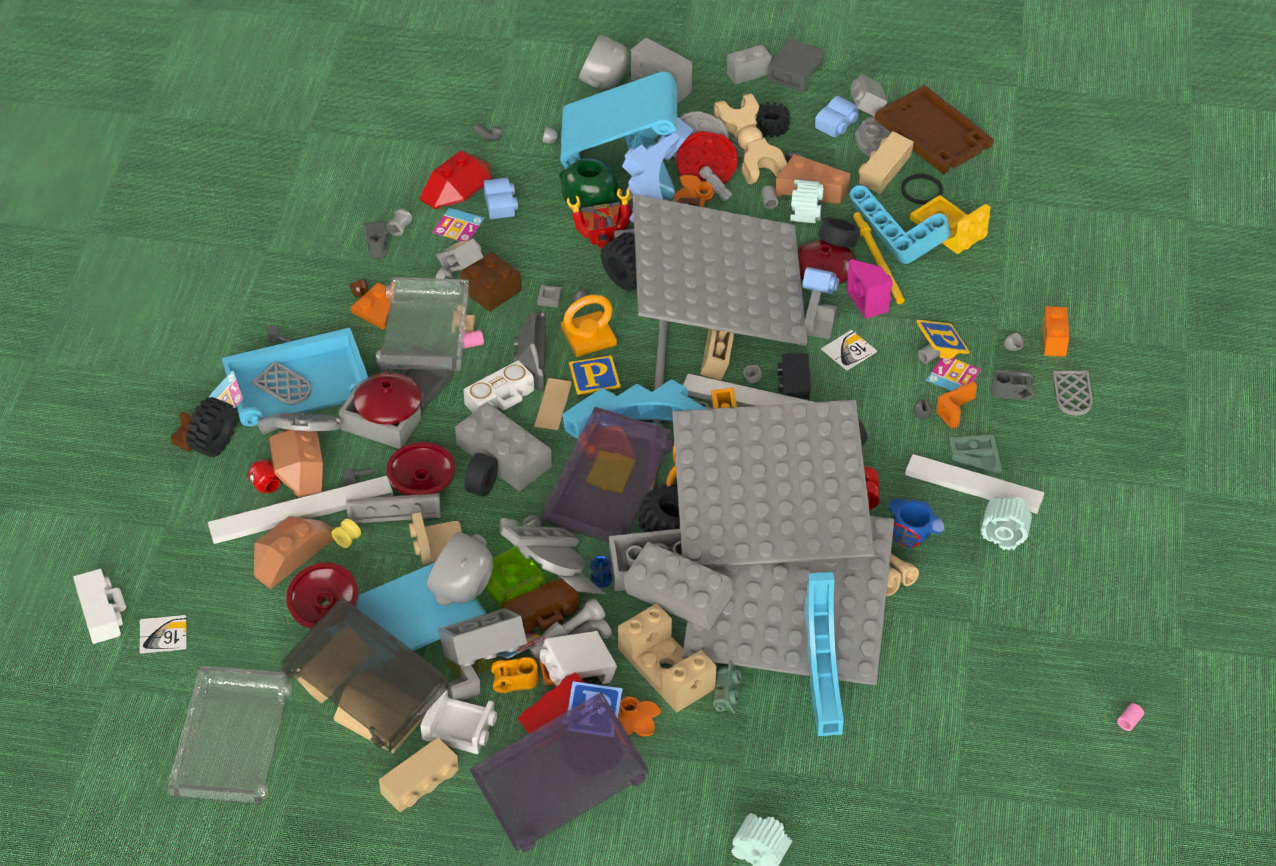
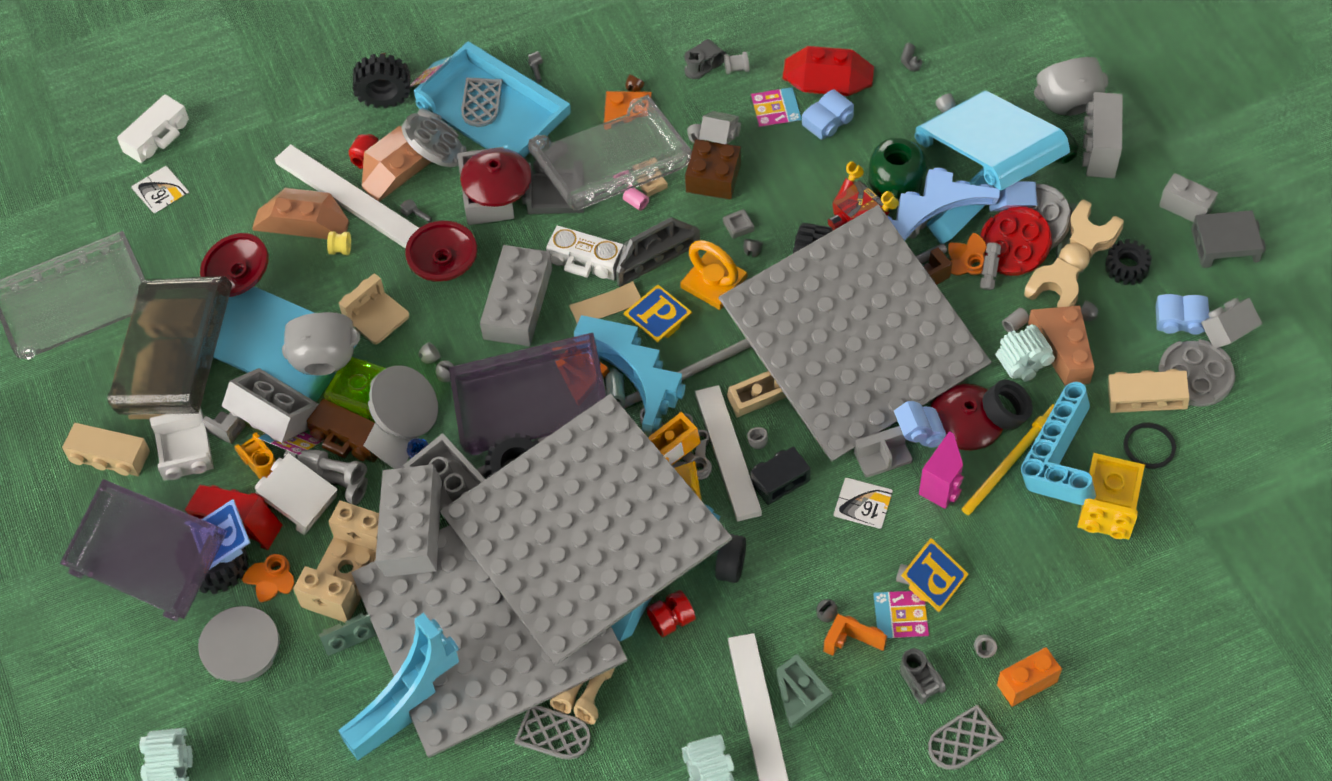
camera: 60 degrees right, 10 degrees up
light grey tile [346,493,441,523] -> none
black tyre [464,453,498,497] -> none
light grey tile [501,526,579,547] -> none
clear yellow piece [586,450,636,494] -> none
reddish brown door [874,85,994,175] -> none
blue piece [889,499,944,549] -> none
none -> light grey tile [198,606,280,683]
none -> light grey window [514,705,591,760]

